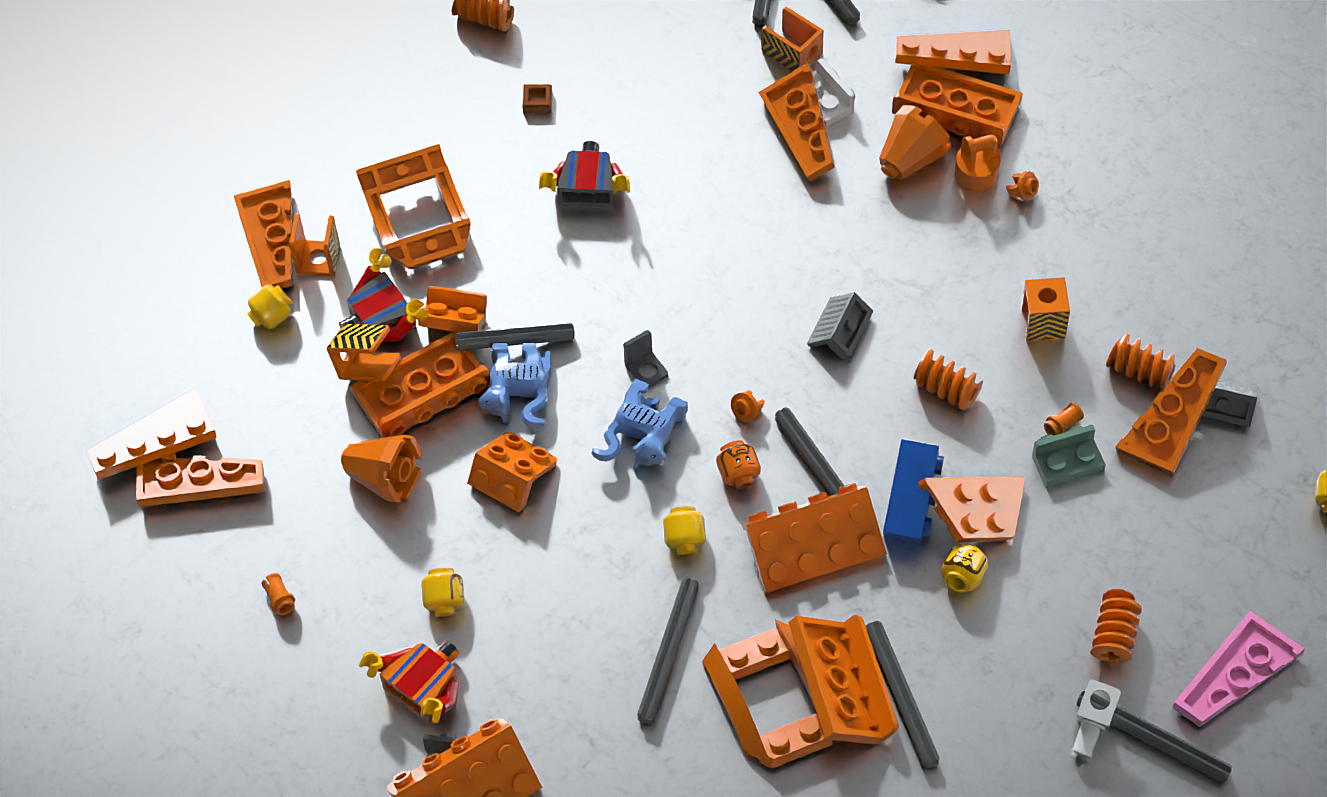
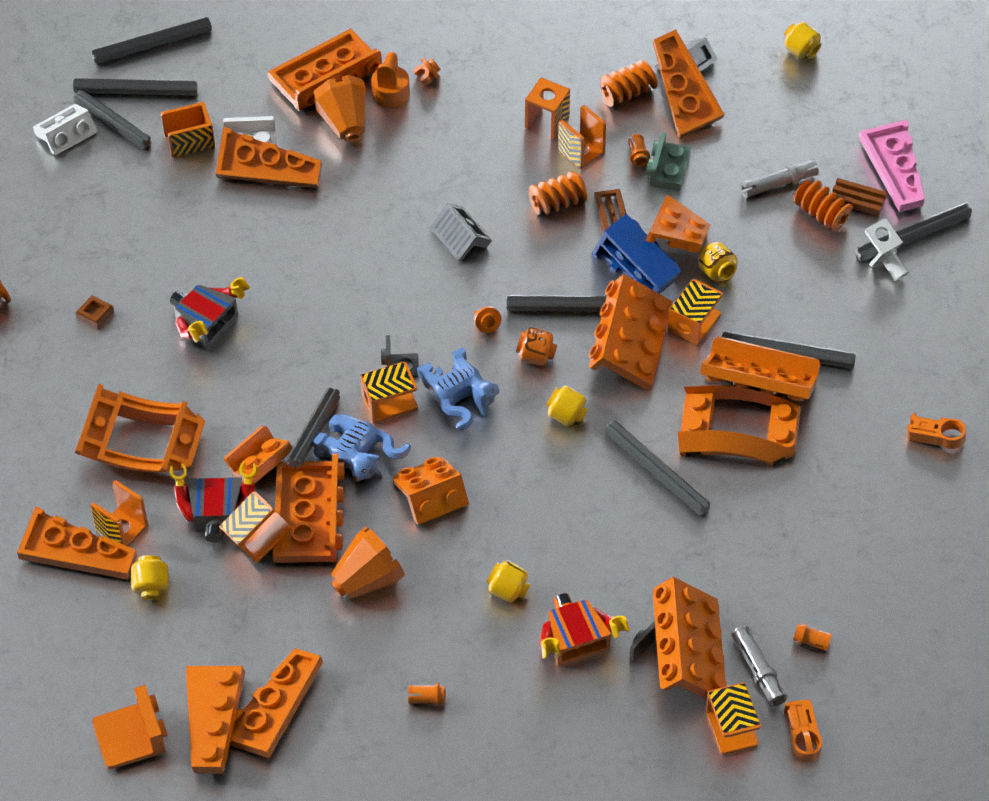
camera: 60 degrees left, 5 degrees down
wing [895,30,1011,74] -> none
none -> orange bracket [92,685,168,769]
none -> piece [360,362,418,423]
none -> orange piece [558,105,606,169]
none -> dark orange tile [594,189,626,232]
none -> piece [667,279,723,346]
none -> light grey pin [741,159,819,198]
none -> dark orange tile [832,178,887,216]

